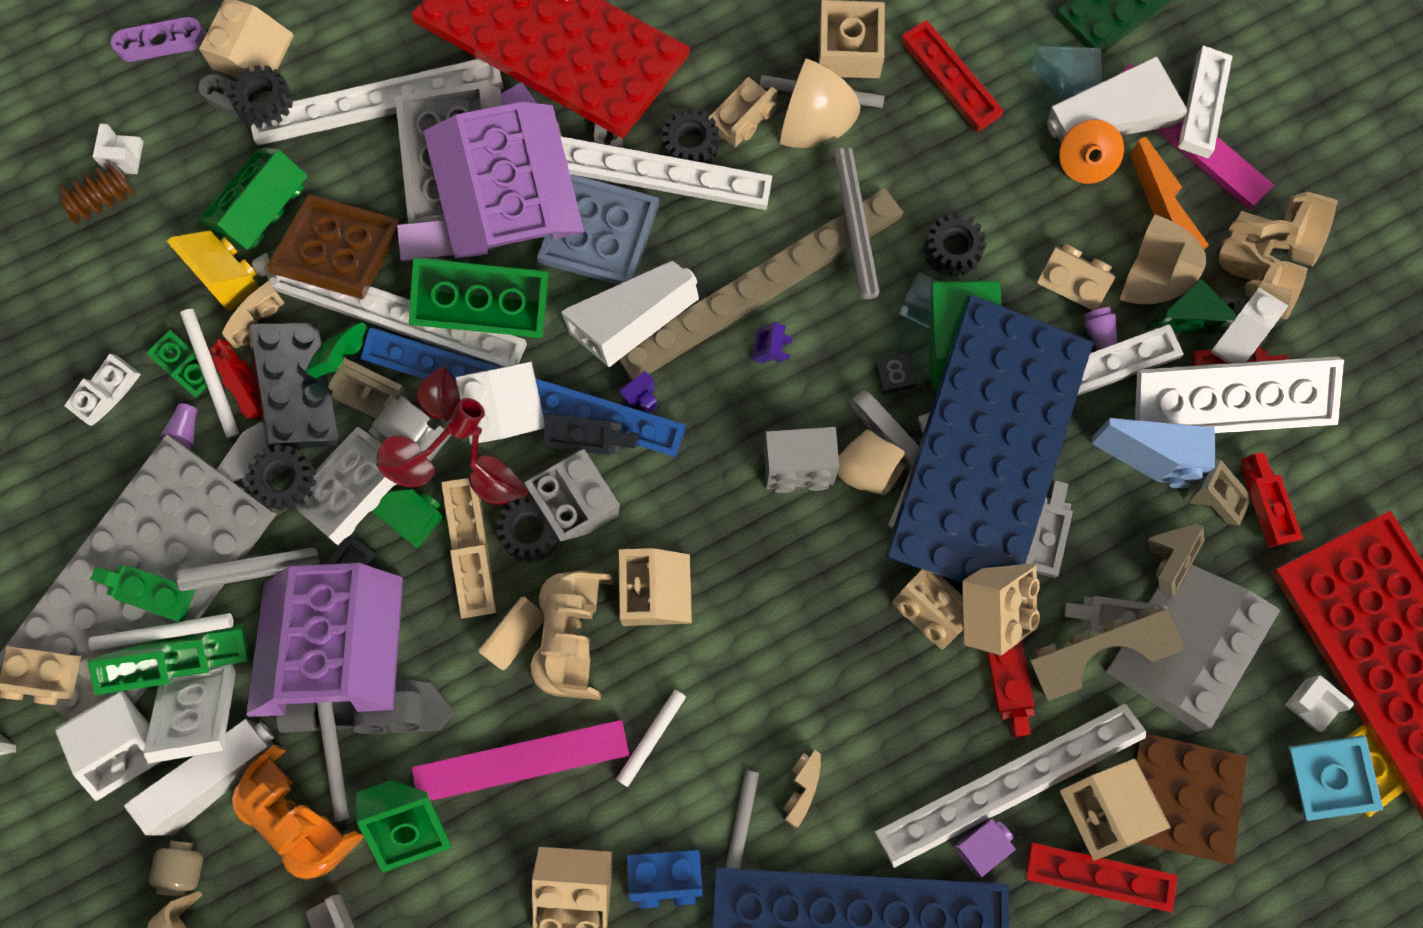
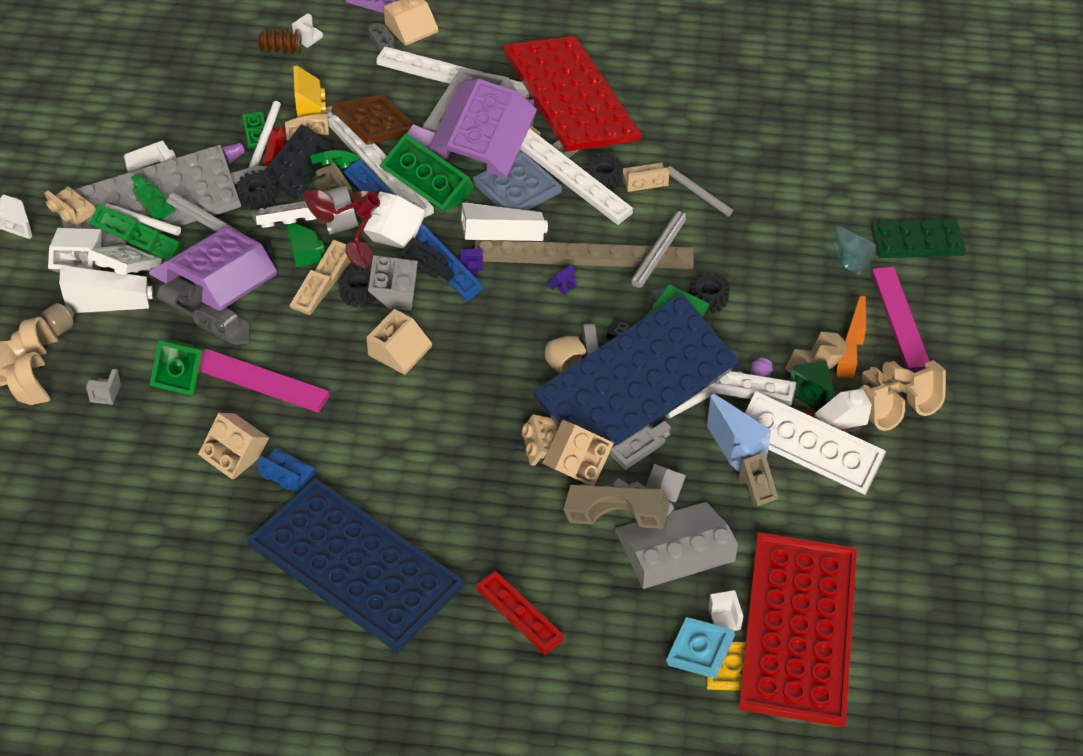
camera: 35 degrees right, 25 degrees down
white slope [64,354,141,426] -> none
green slope [197,148,308,250] -> none
black tyre [228,65,293,128] -> none
orange piece [232,745,364,879] -> none
light grey bar [317,702,349,821] -> none
tan slope [479,596,545,670] -> none
tan piece [530,570,614,700] -> none
white bar [616,689,686,787] -> none
light grey bar [725,770,759,869] -> none
light grey brick [764,427,840,493] -> none
tan brick [780,58,860,148] -> none
tan slope [783,750,821,828] -> none
tan brick [818,0,885,78] -> none
white plate [875,703,1146,868] -> none
red plate [901,20,1004,132] -> none
medium lavender brick [952,819,1016,877] -> none
red hinge [986,640,1034,737] -> none
tan bracket [1037,244,1115,311] -> none
white slope [1047,57,1188,142] -> none
orange dish [1059,119,1124,184] -> none
tan slope [1060,759,1171,860] -> none
reddish brown plate [1133,734,1247,865] -> none
dark tan slope [1148,523,1205,597] -> none
white plate [1178,46,1232,158] -> none
red hinge [1241,452,1303,548] -> none
none -> white bracket [124,140,176,172]
none -> light grey panel [646,464,686,502]

